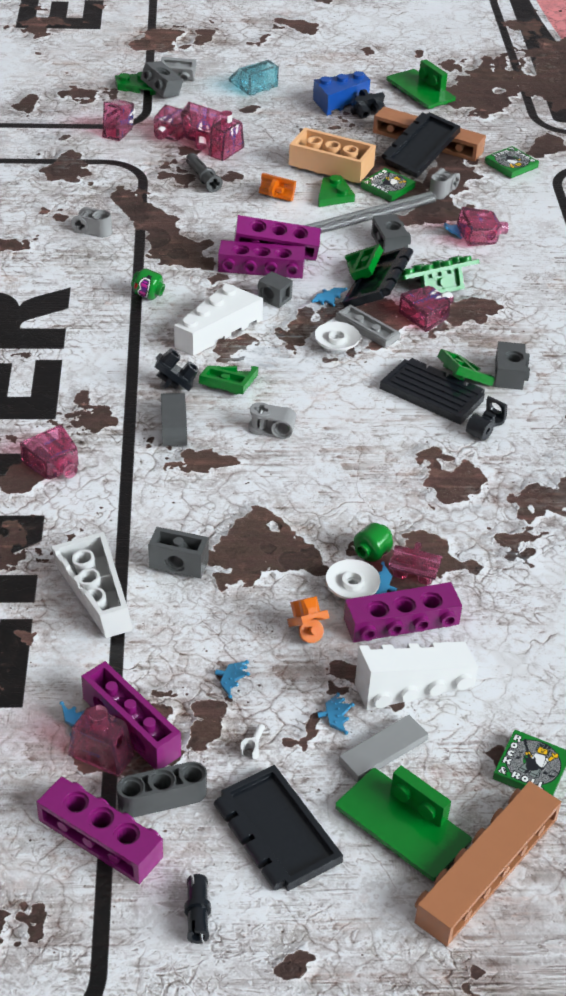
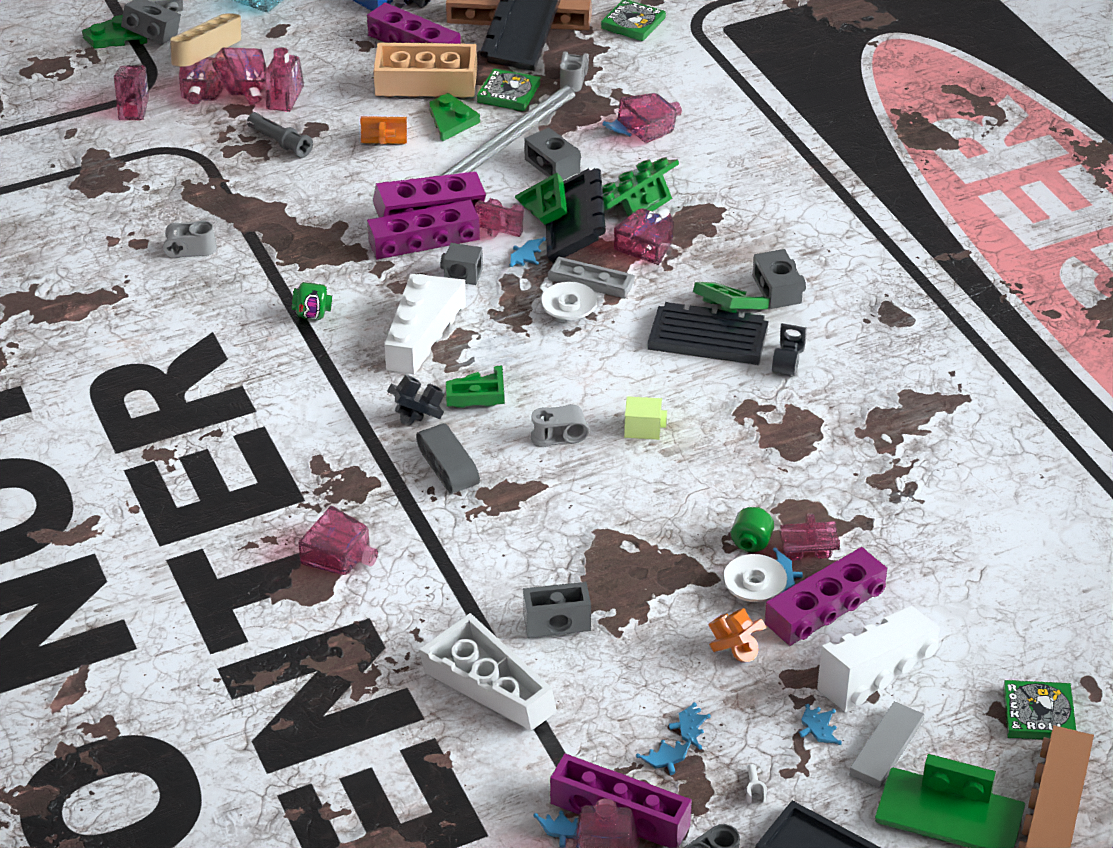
camera: 20 degrees left, 0 degrees up
none -> tan beam [170,13,241,66]
none -> magenta brick [367,2,461,44]
none -> clear pink hips [475,198,524,238]
none -> yellowish green brick [624,396,667,440]
none -> dark azure piece [636,737,694,775]

